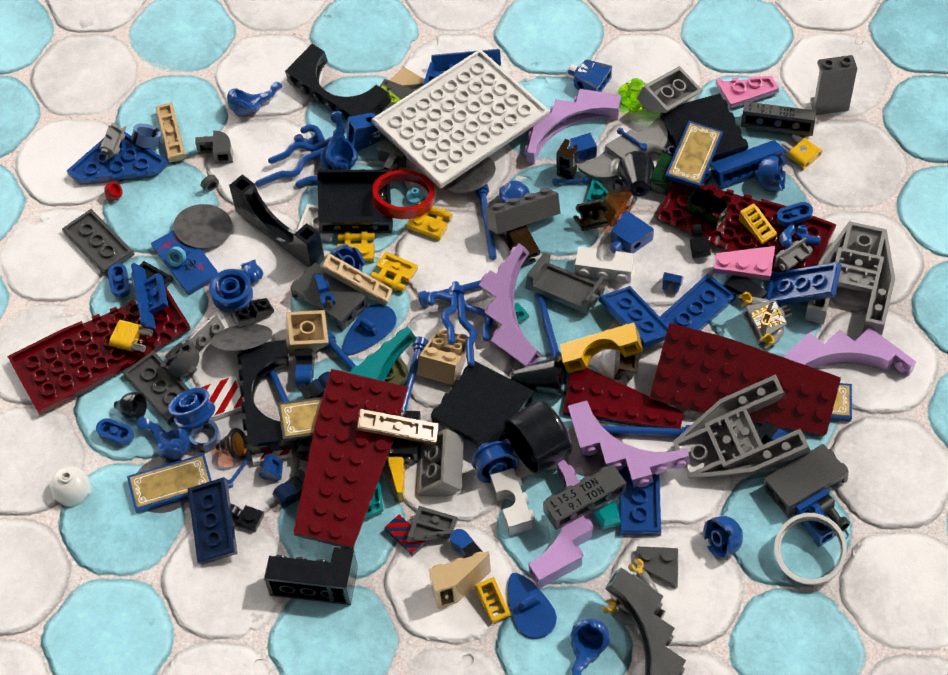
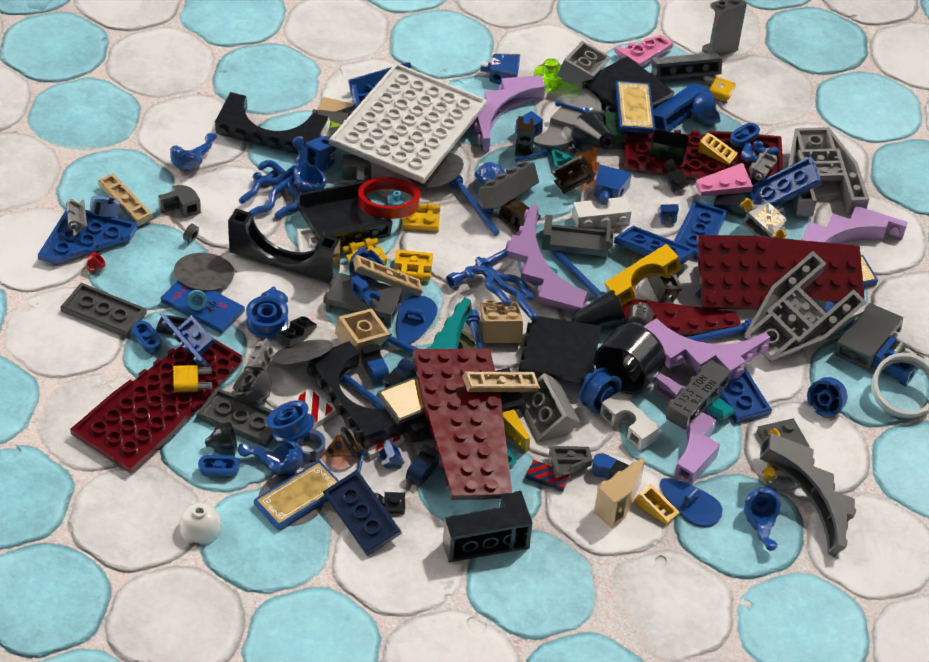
camera: 30 degrees left, 10 degrees down
none -> dark grey head [626,303,653,326]

